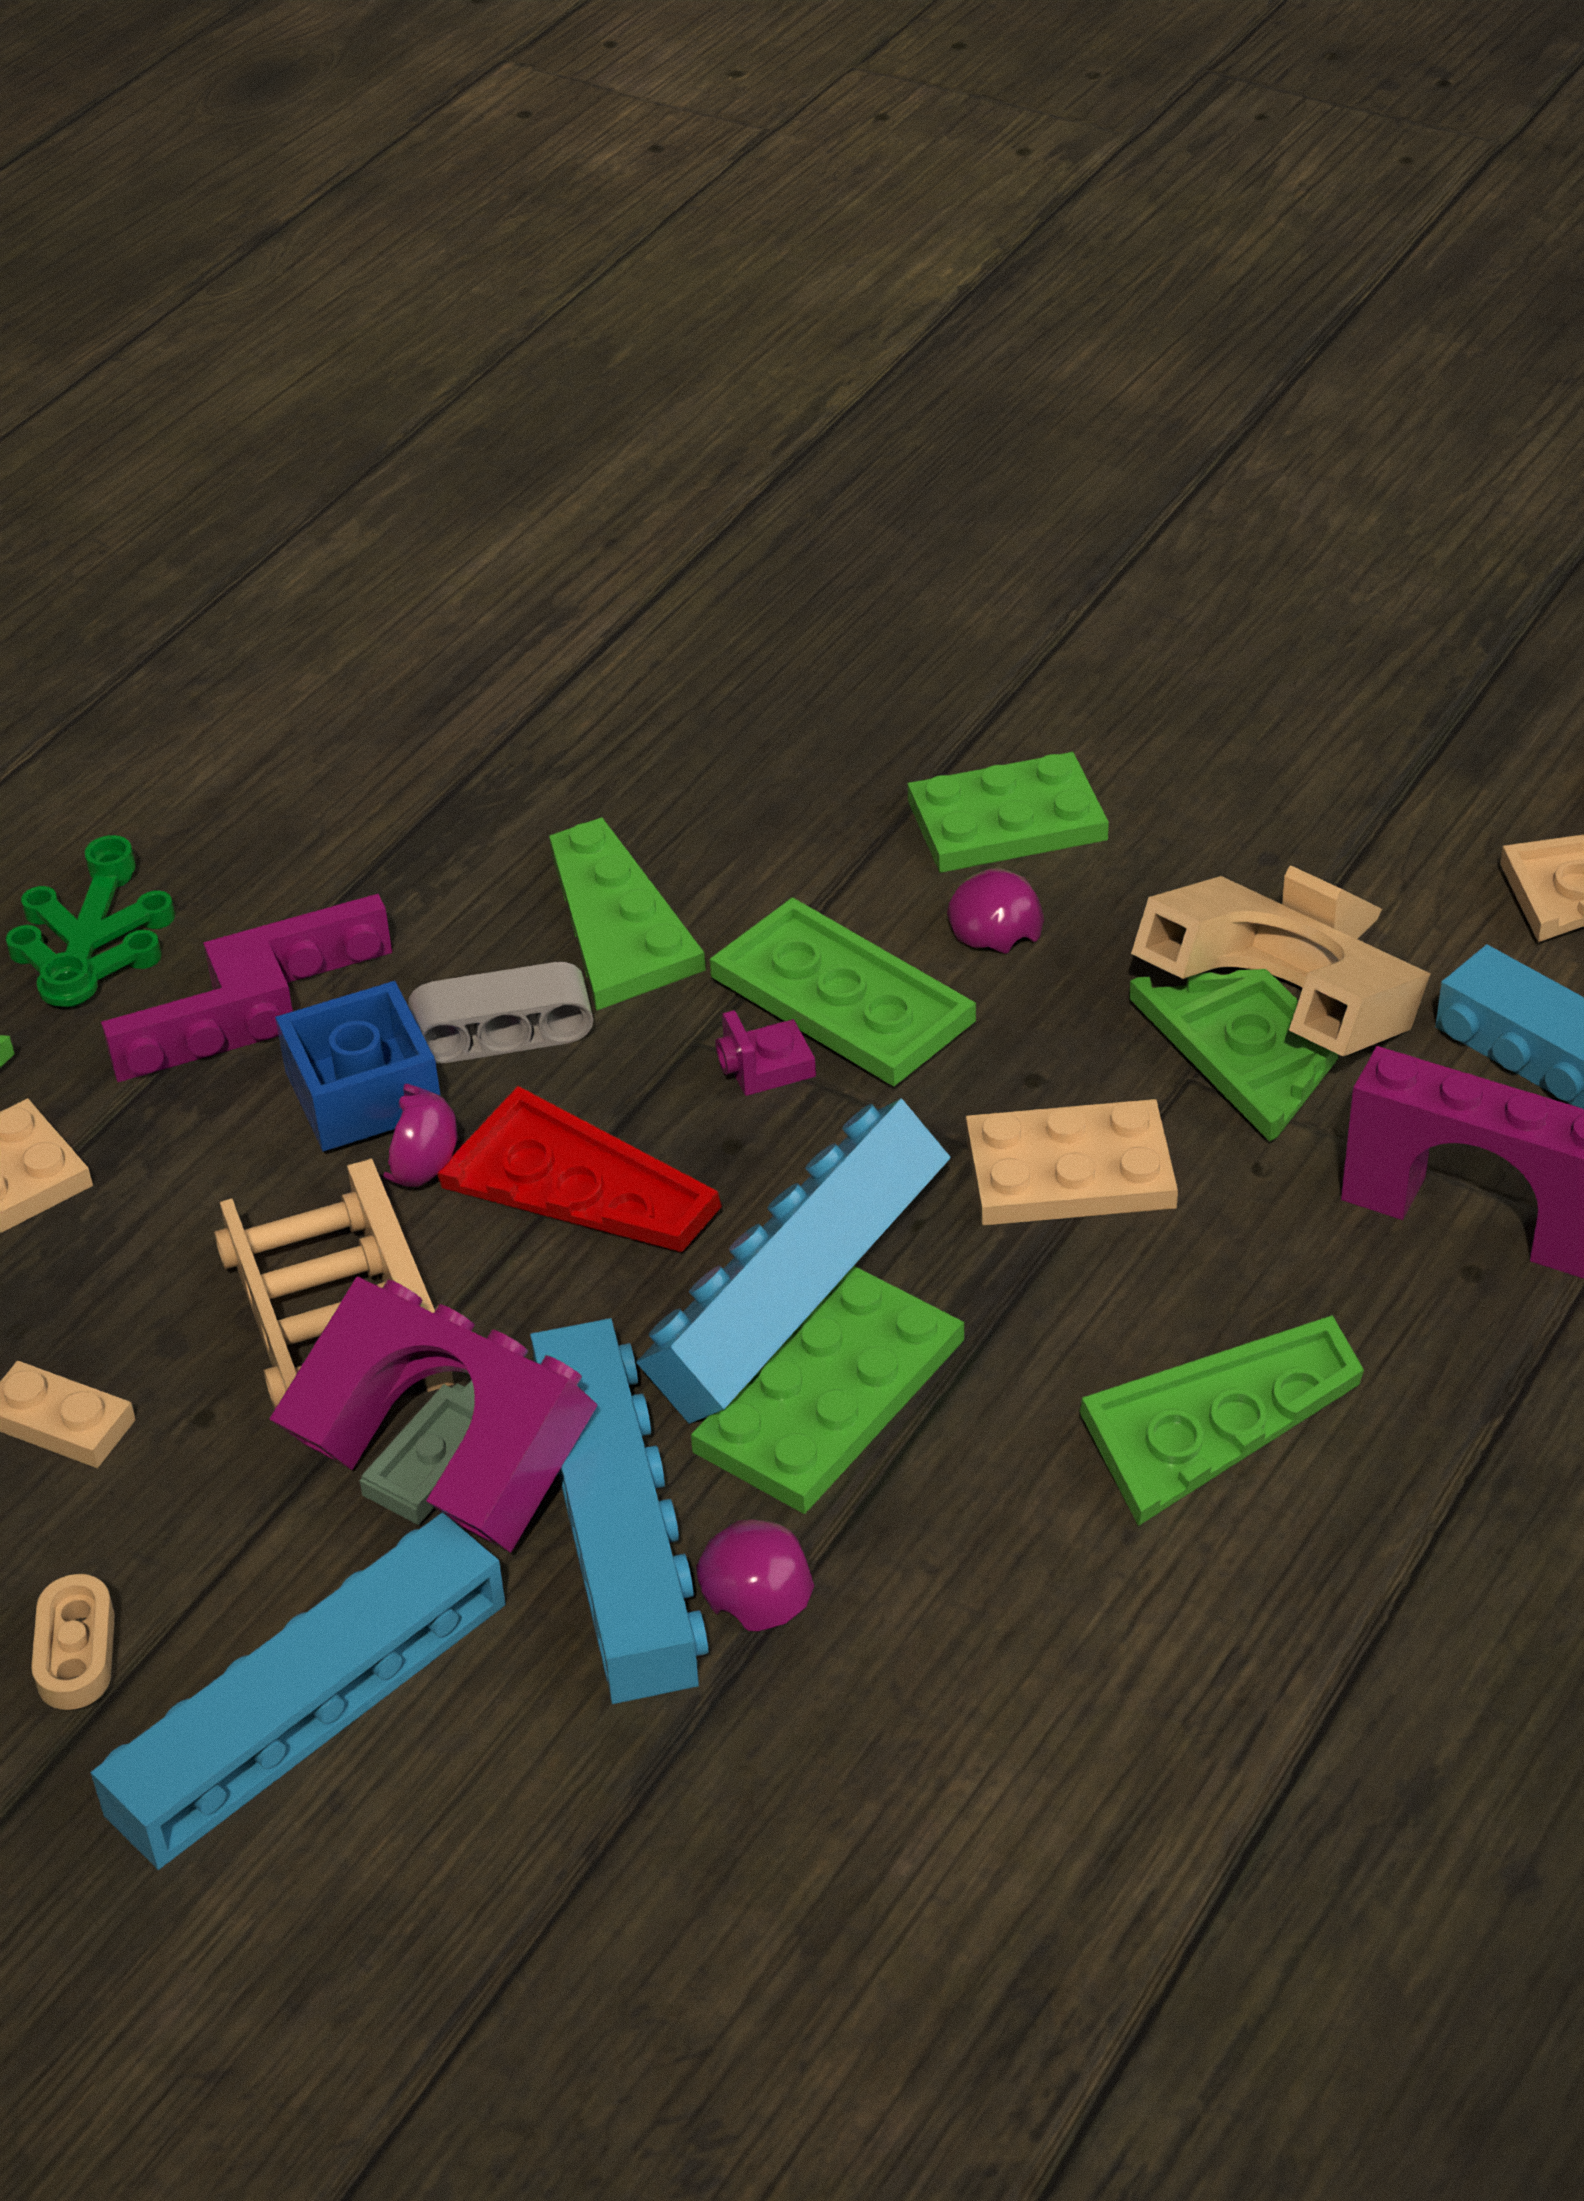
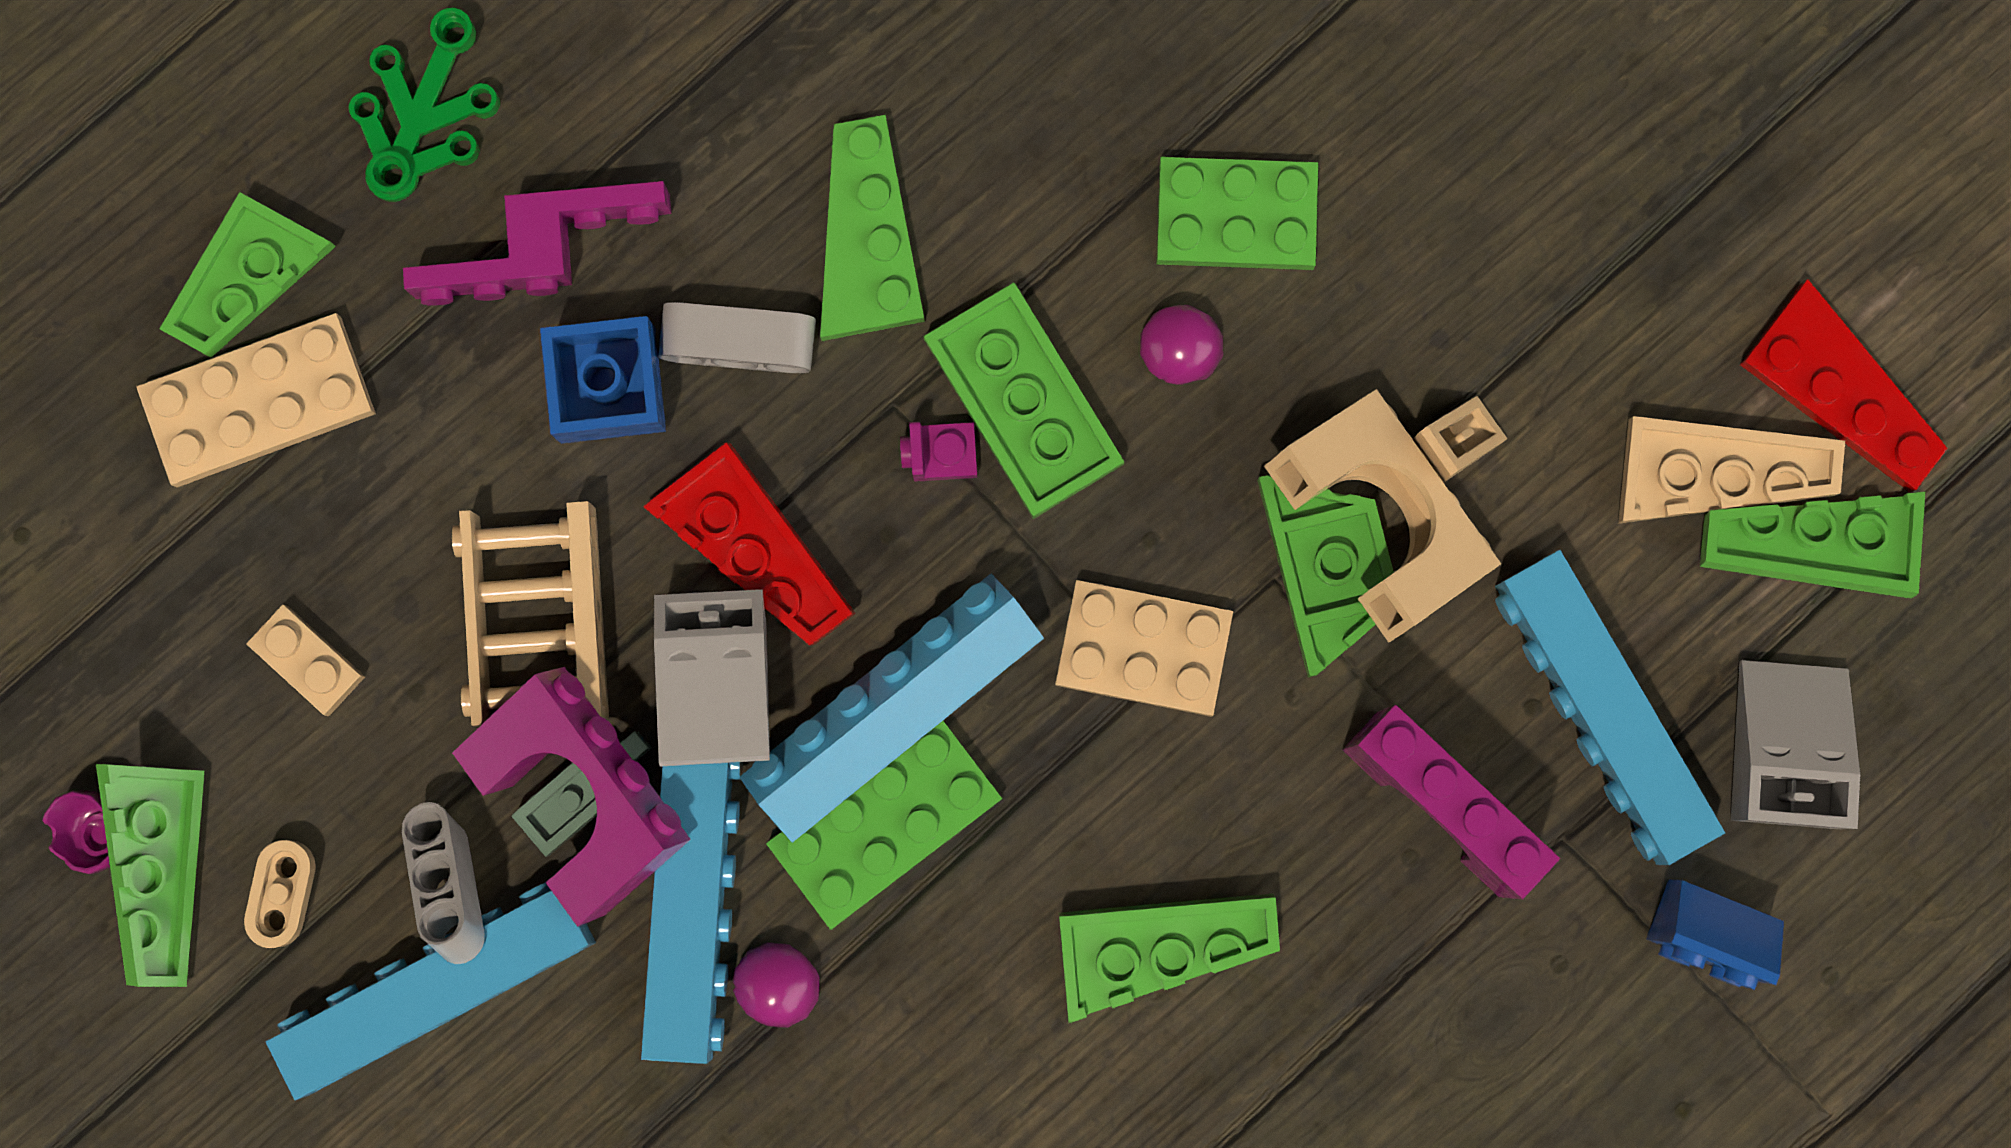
camera: 15 degrees right, 40 degrees up
magenta hair [384,1084,458,1187] -> none
none -> light grey beam [402,802,485,964]
none -> light grey slope [654,589,770,766]

